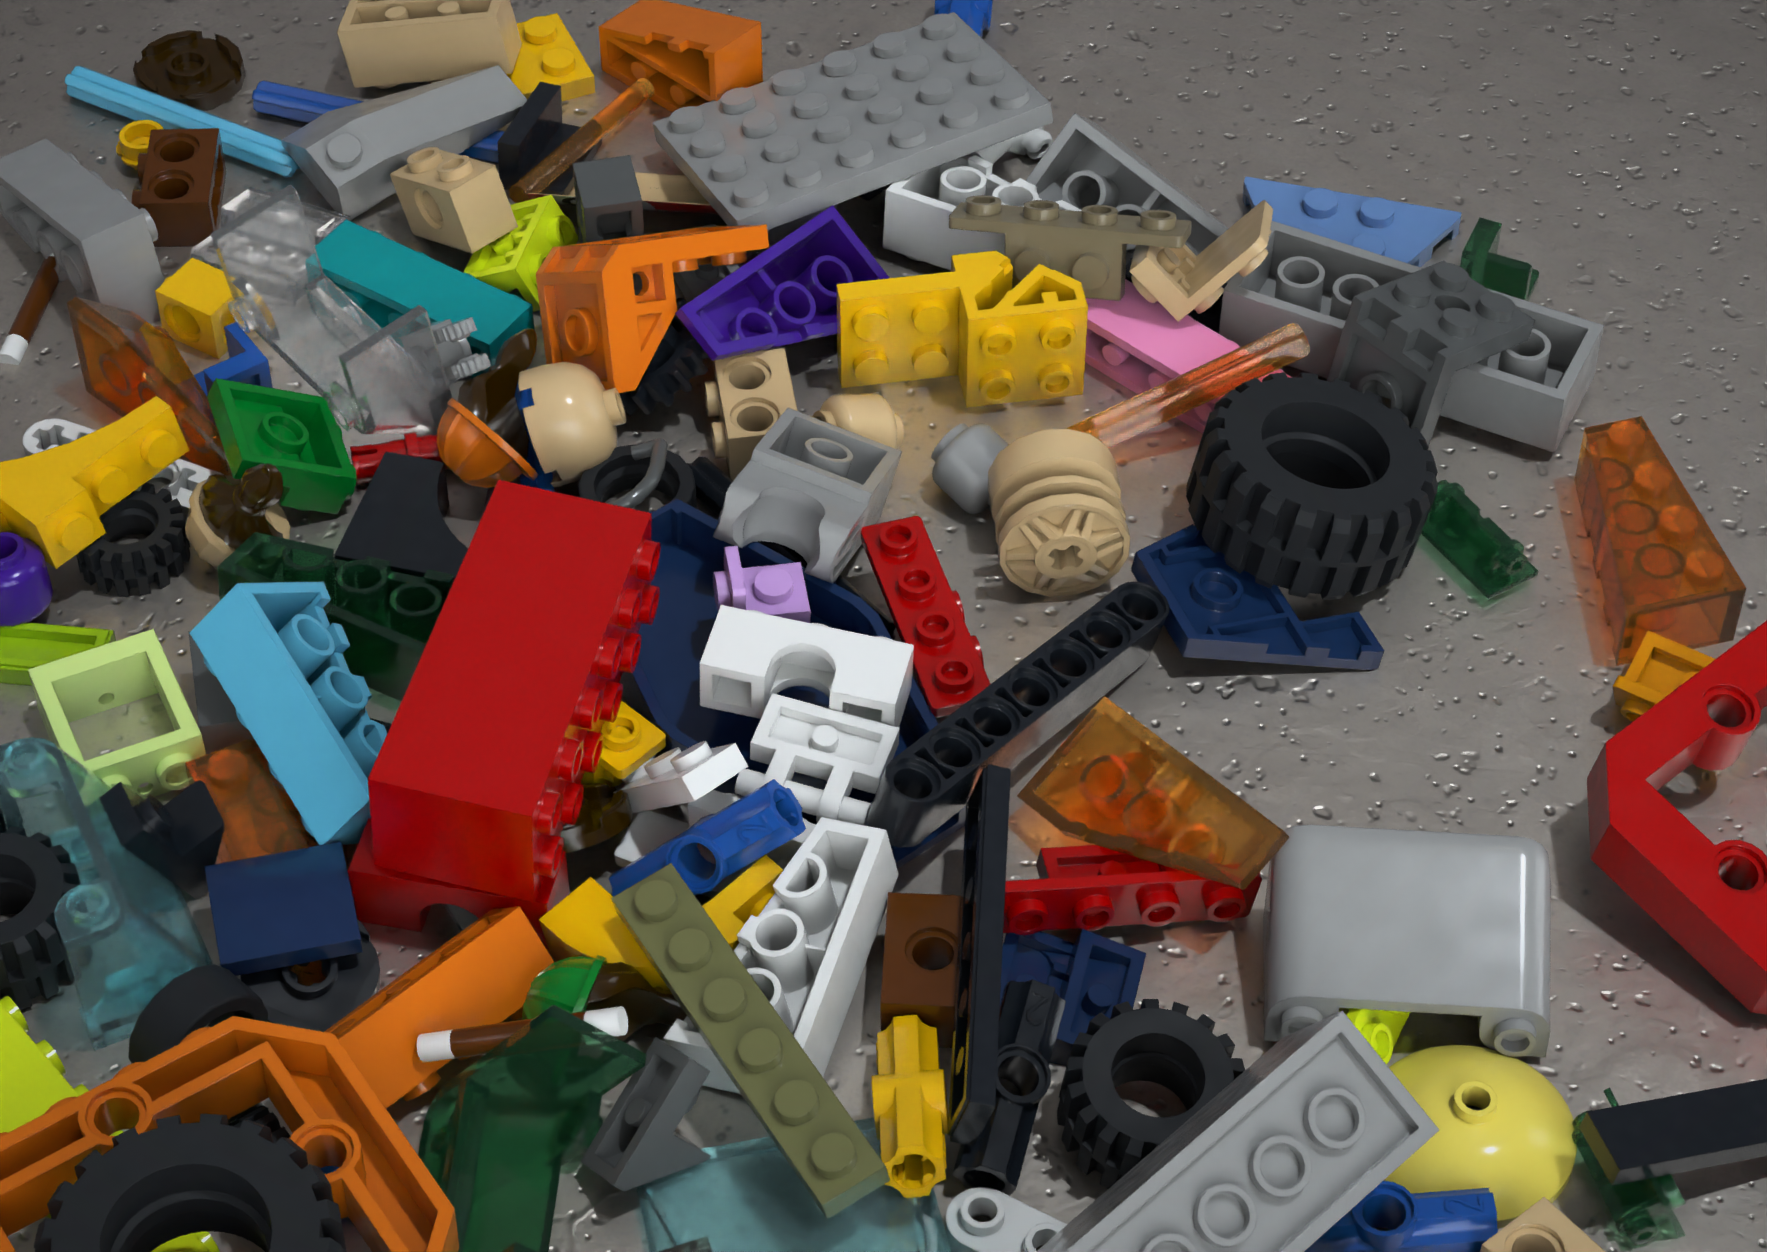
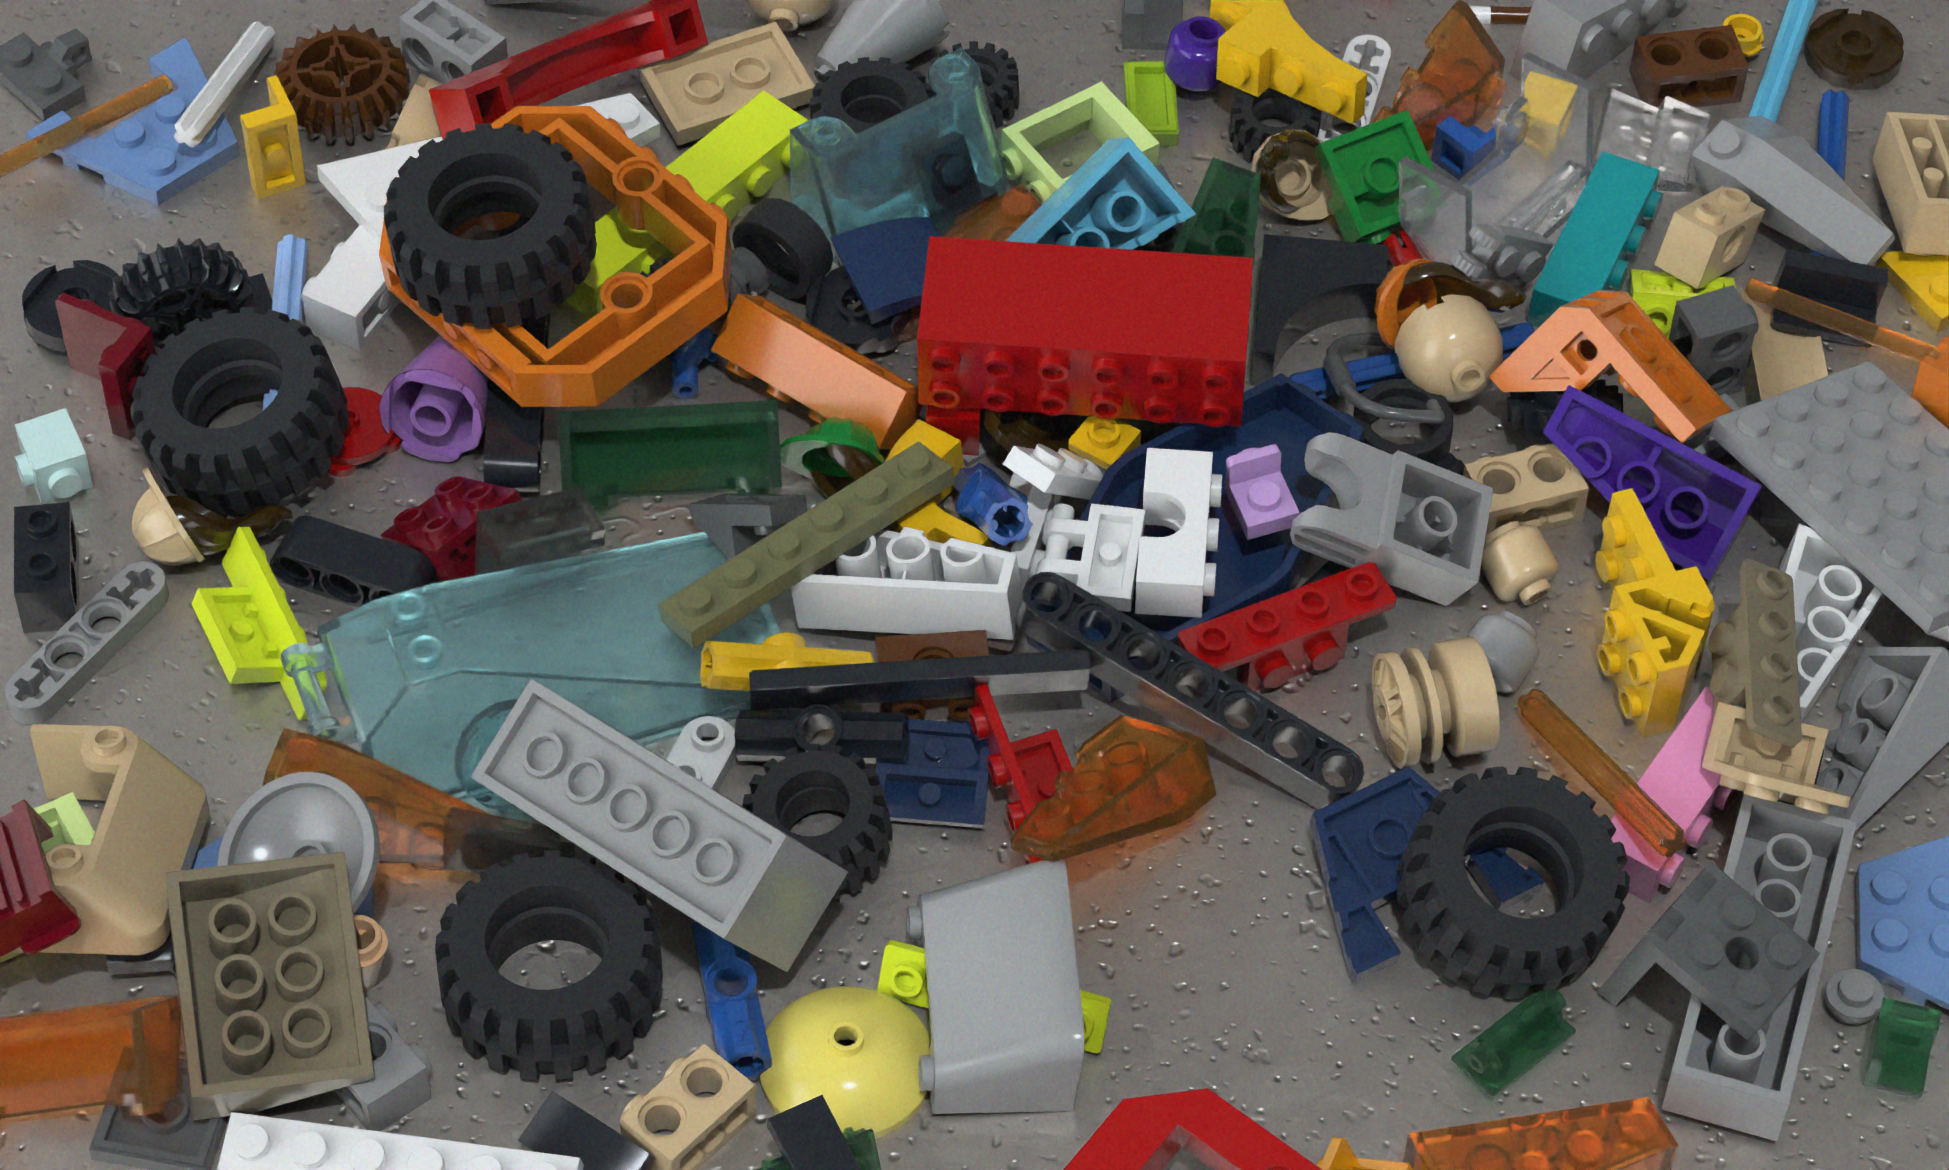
camera: 80 degrees right, 5 degrees up
bar [417,1006,628,1062] -> none

